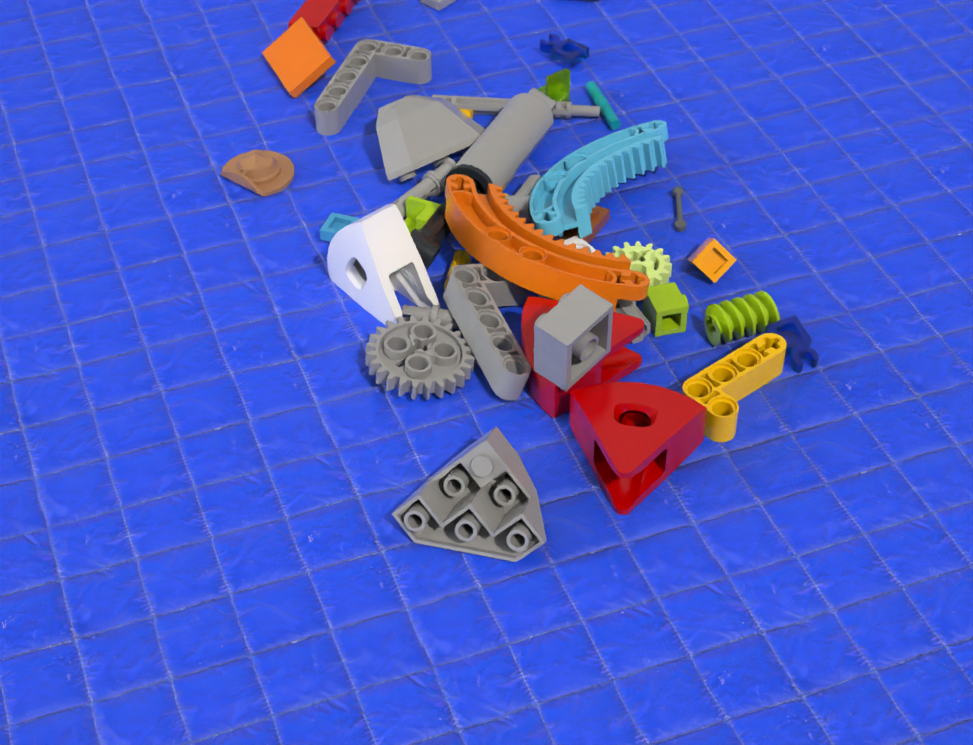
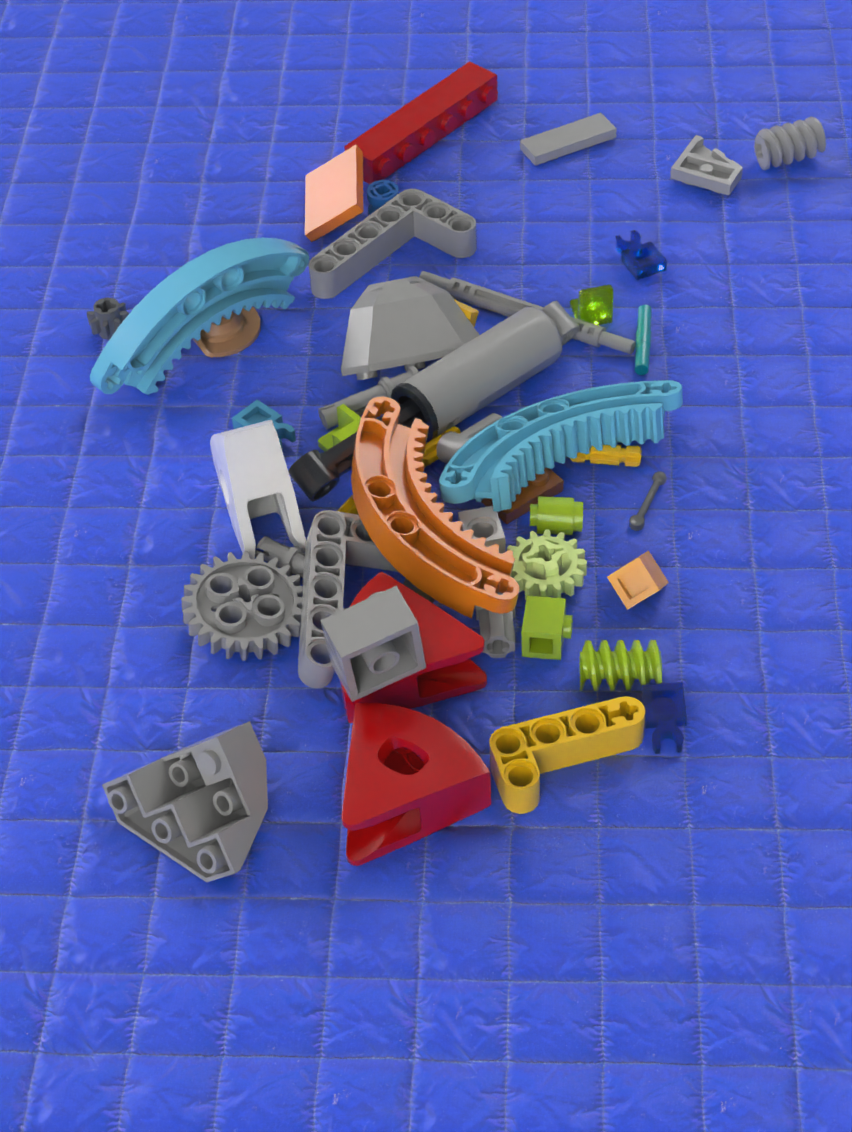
camera: 25 degrees right, 5 degrees up
none -> dark grey gear [87,297,129,340]
none -> medium azure gear [90,238,309,395]
none -> blue wheel [367,180,399,216]
none -> lime brick [529,496,583,535]
none -> yellow axle [570,445,642,467]

